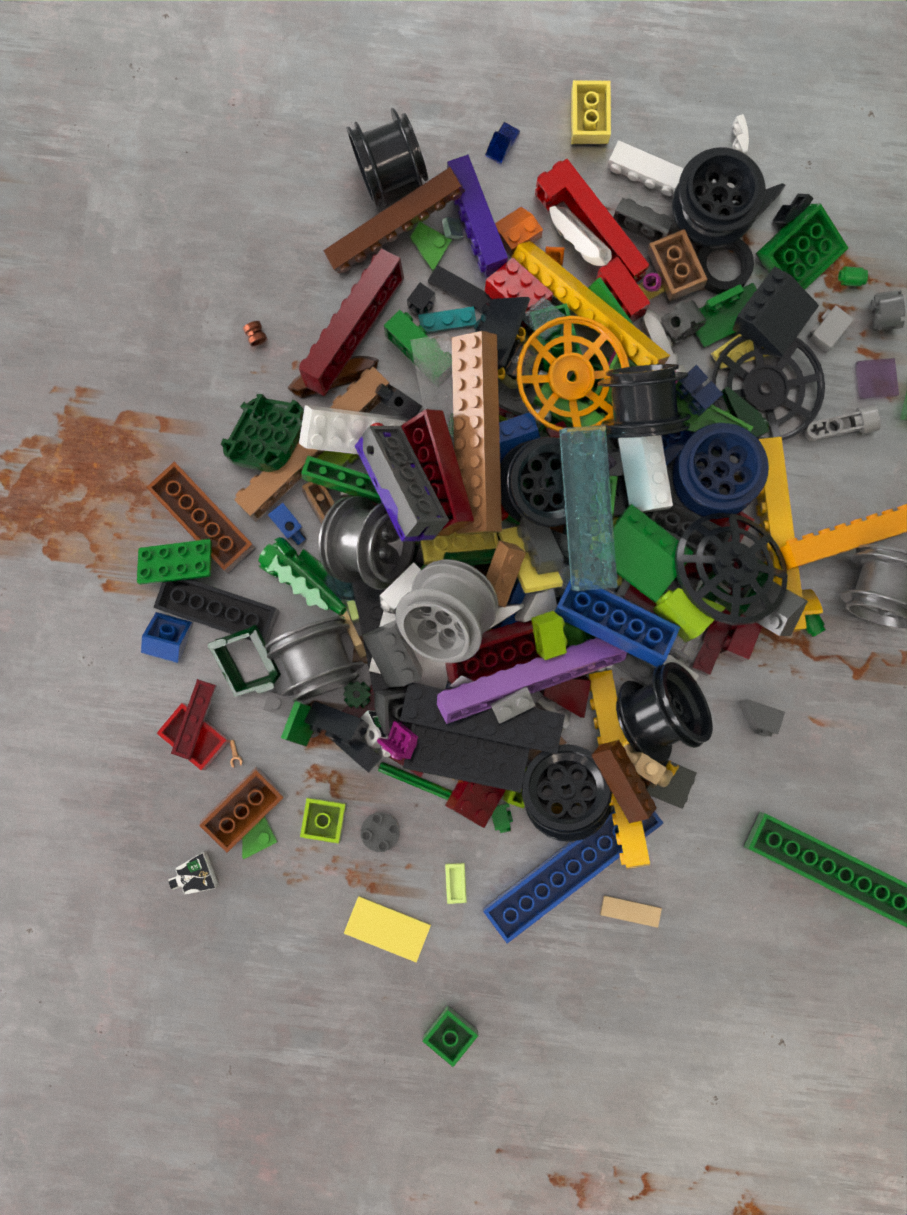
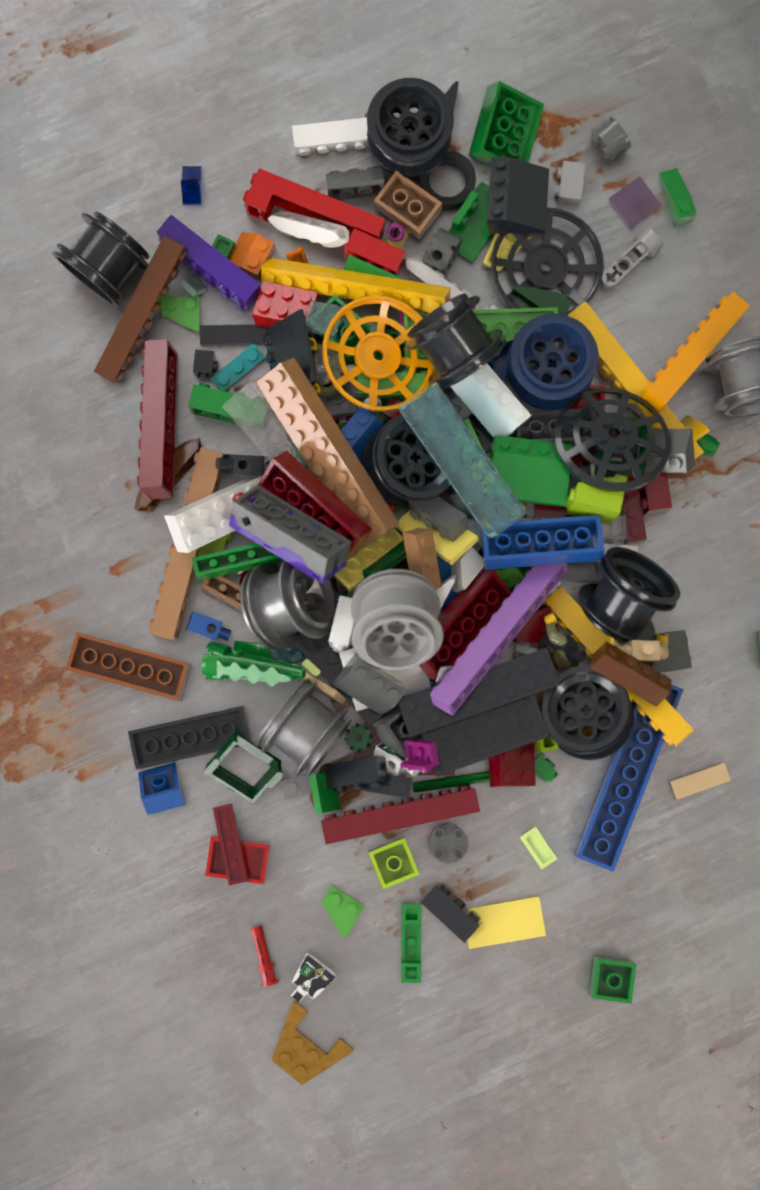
camera: 35 degrees left, 0 degrees up
green bracket [137,539,212,585] -> none
dark orange slope [199,767,284,853] -> none
dark green tile [220,394,304,472] -> none
light nougat hand [229,740,243,768] -> none
copper wheel [243,321,267,347] -> none
light grey plate [490,687,535,724] -> none
lime brick [531,611,567,660] -> none
light yellow brick [571,80,611,144] -> none
dark blue piece [676,364,723,417] -> none
white slope [732,114,749,154] -> none
dark grey slope [739,699,785,737] -> none
black slope [772,193,814,224] -> none
green brick [838,266,868,287] -> none
none -> green plate [212,234,235,259]
none -> red pin [250,925,279,987]
none -> pearl gold wing [272,1000,354,1085]
none -> dark red brick [321,785,480,844]
none -> green slope [401,904,422,983]
none -> black brick [421,883,482,943]
none -> torso [538,613,587,671]

